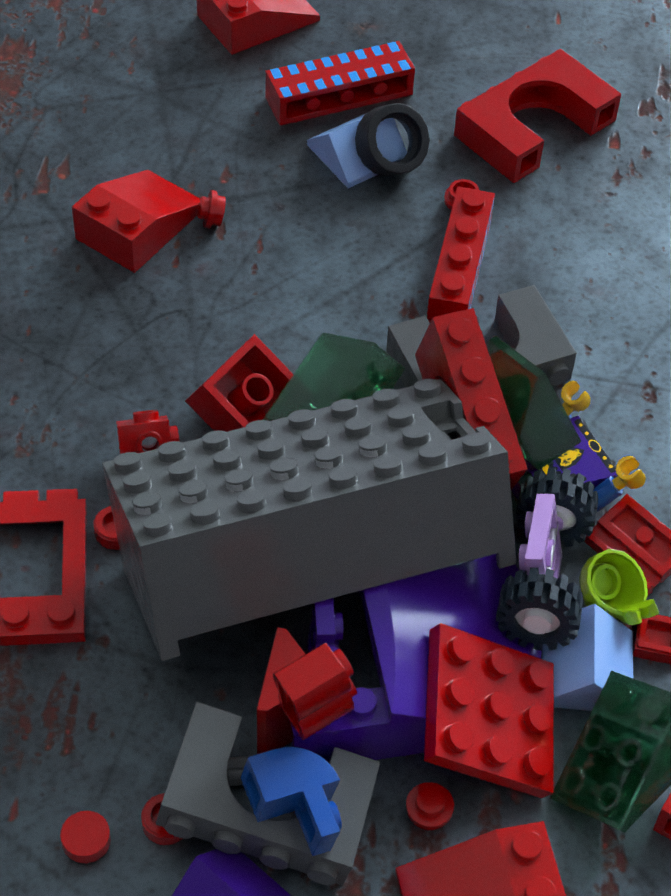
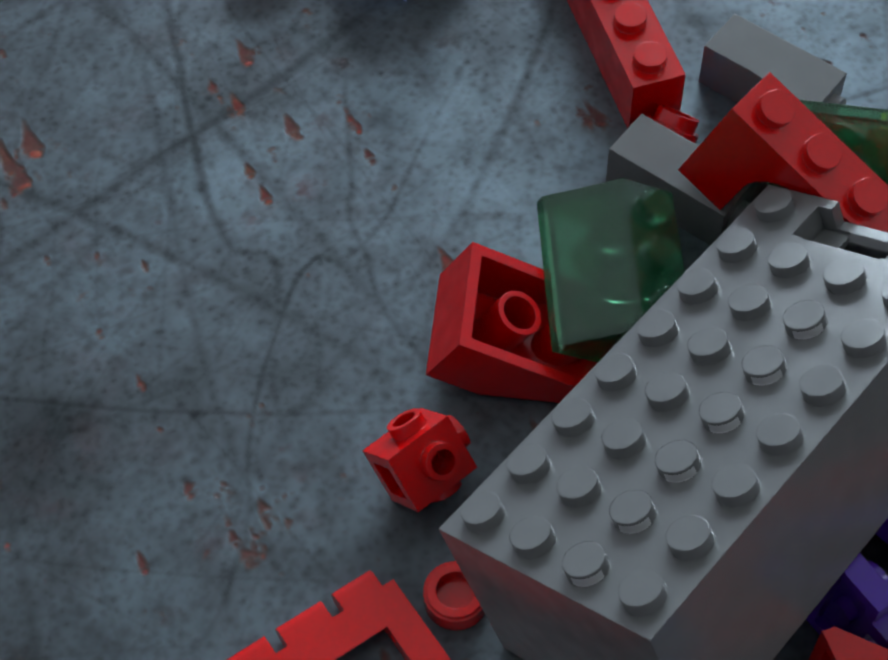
camera: 25 degrees left, 5 degrees up
red slope [72,170,200,273] -> none
red plate [197,190,226,229] -> none

